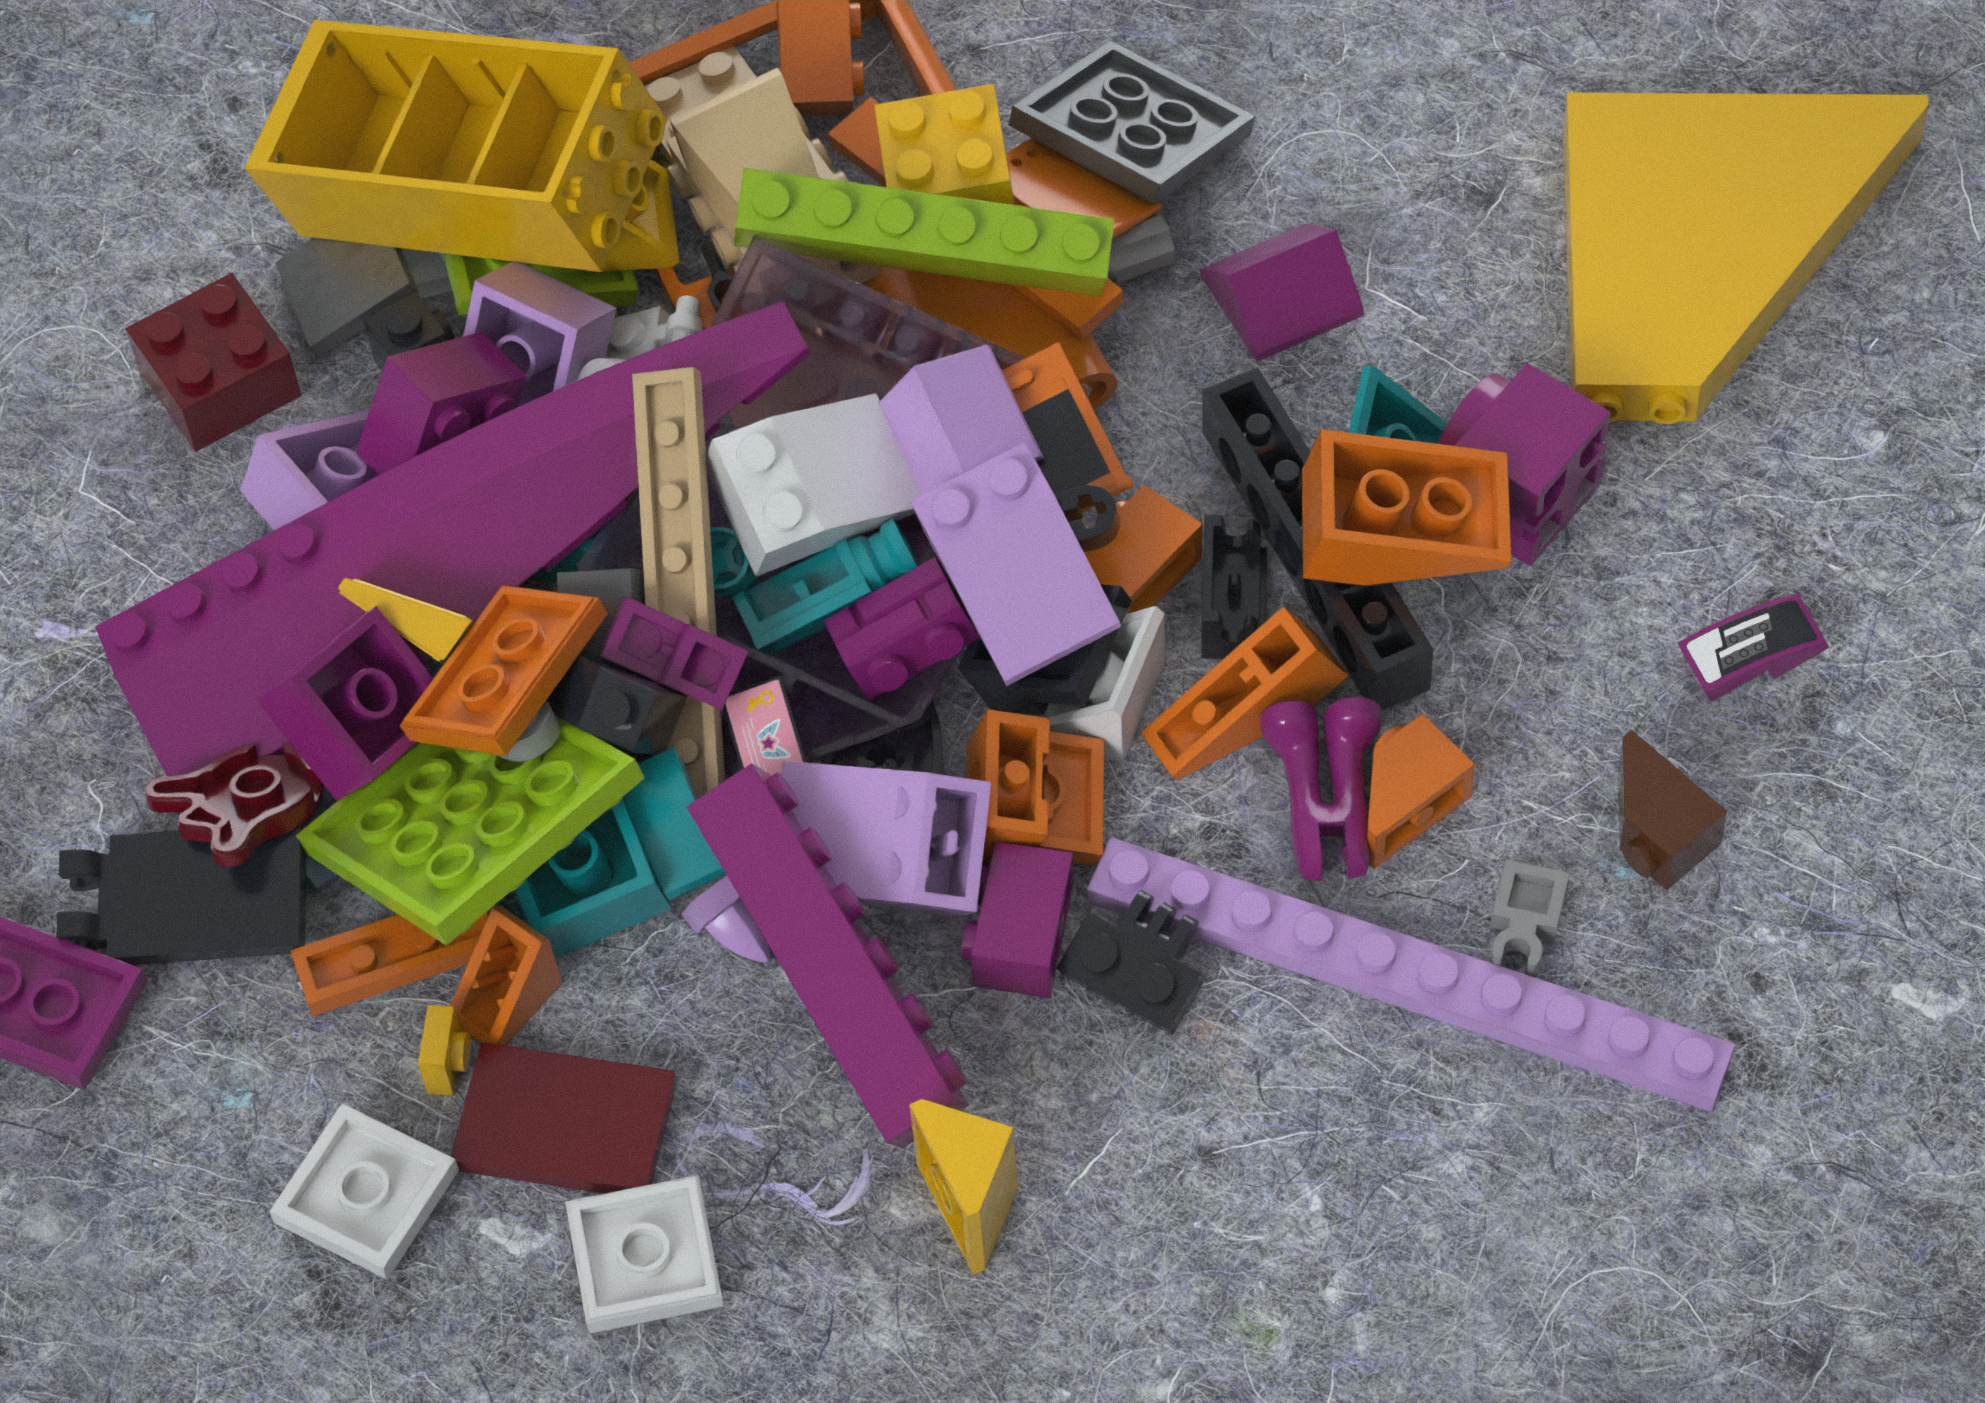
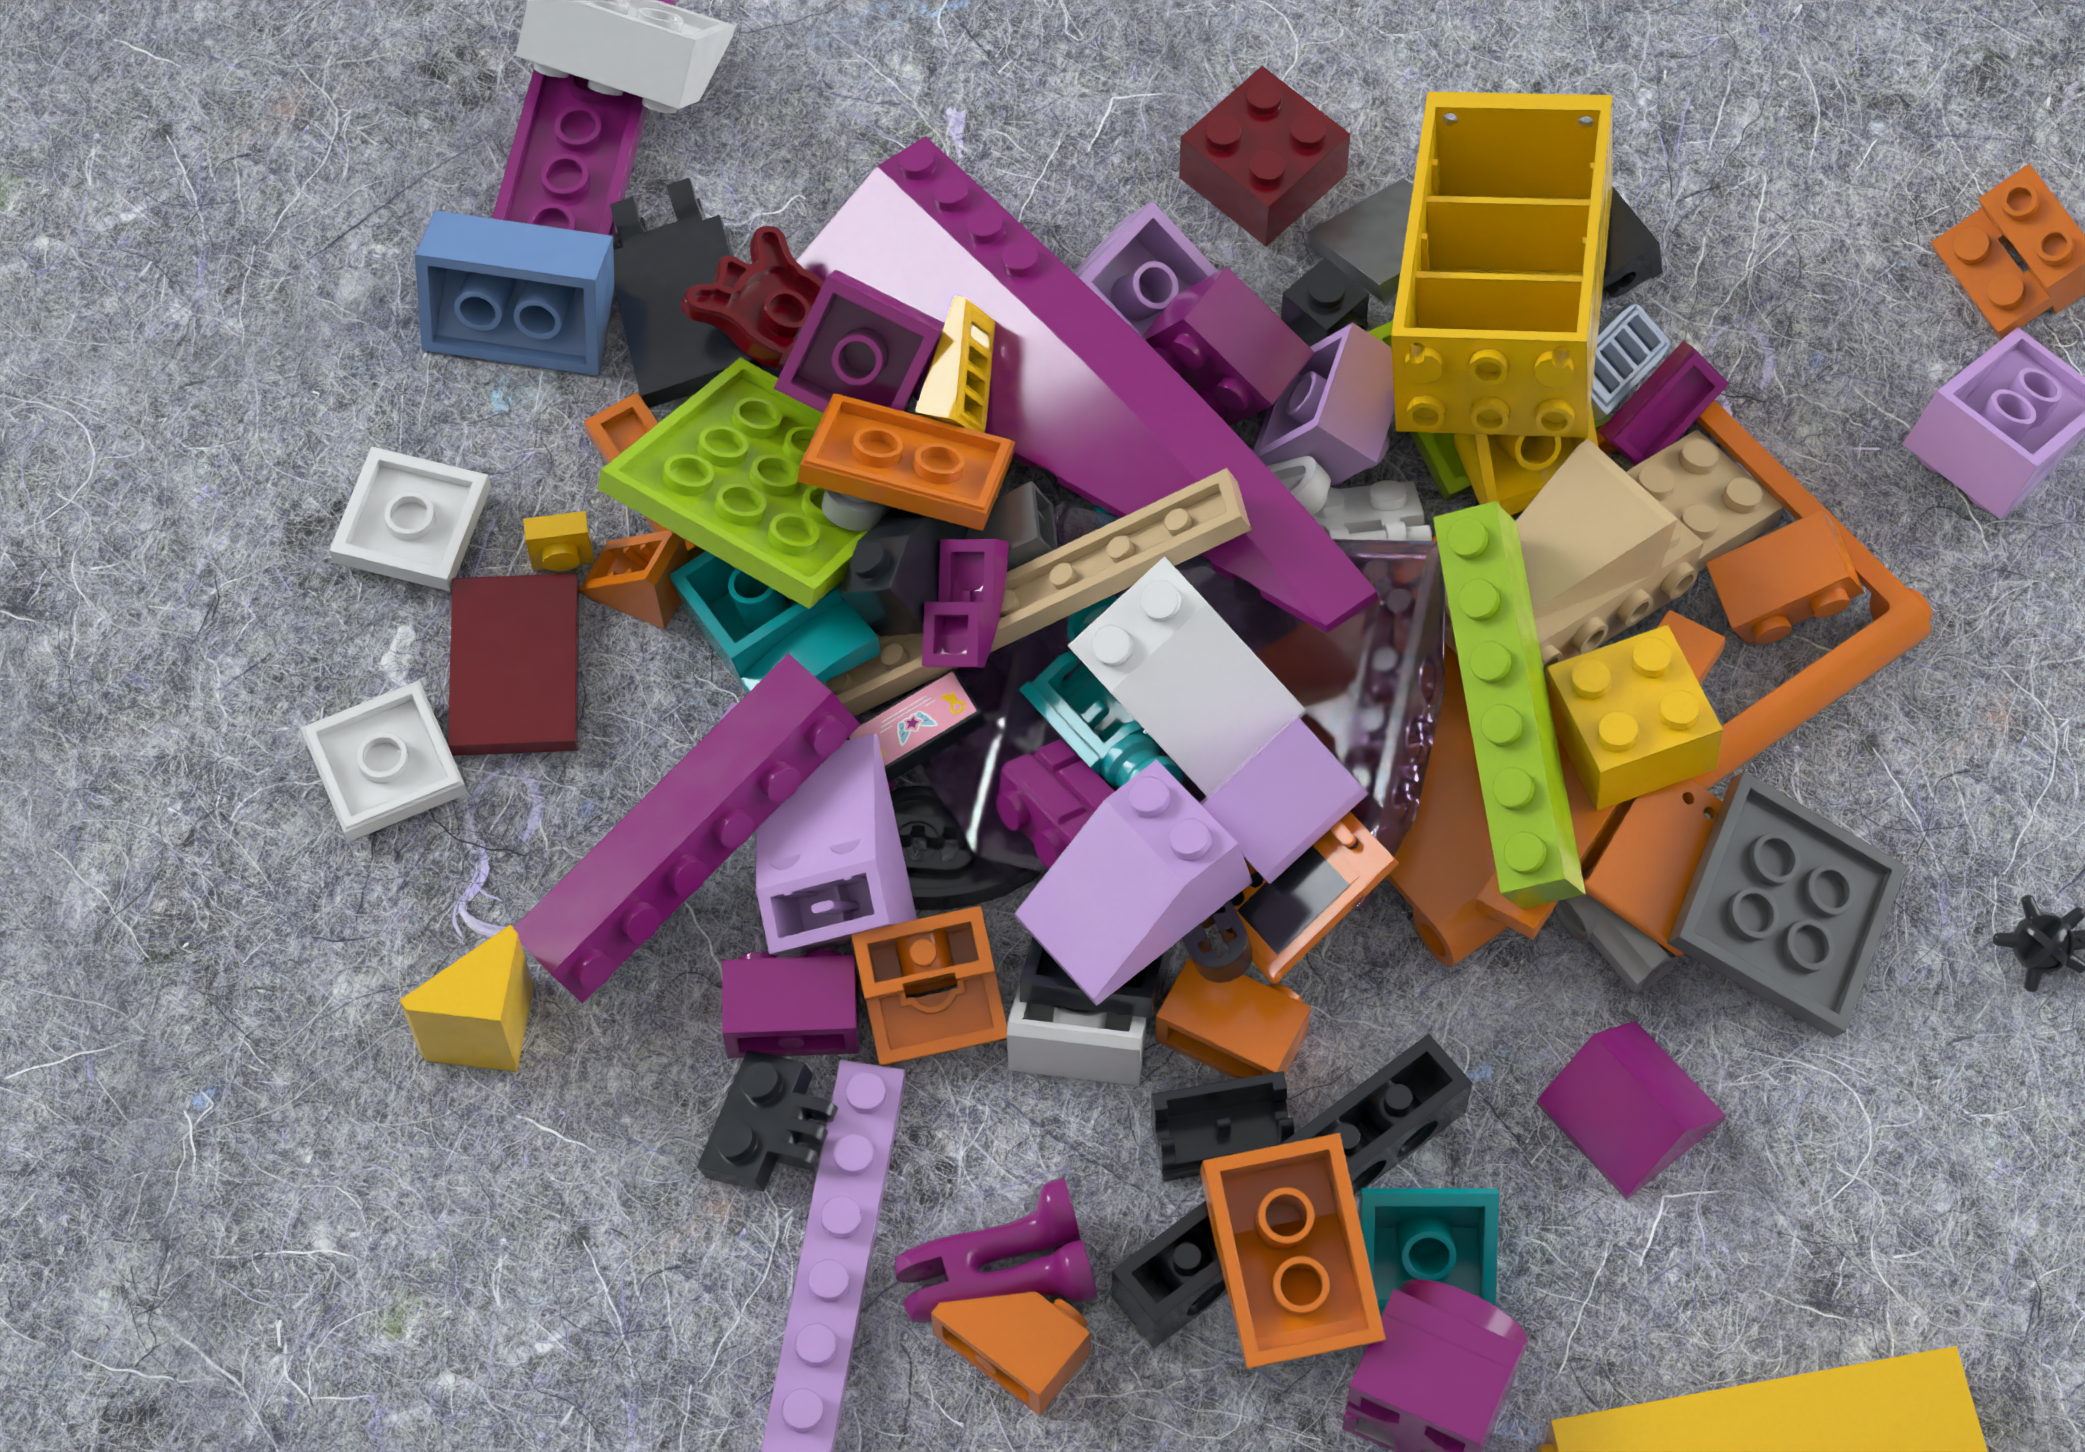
camera: 75 degrees right, 5 degrees up
orange slope [1140,606,1349,780] -> none
none -> medium blue slope [415,210,615,376]

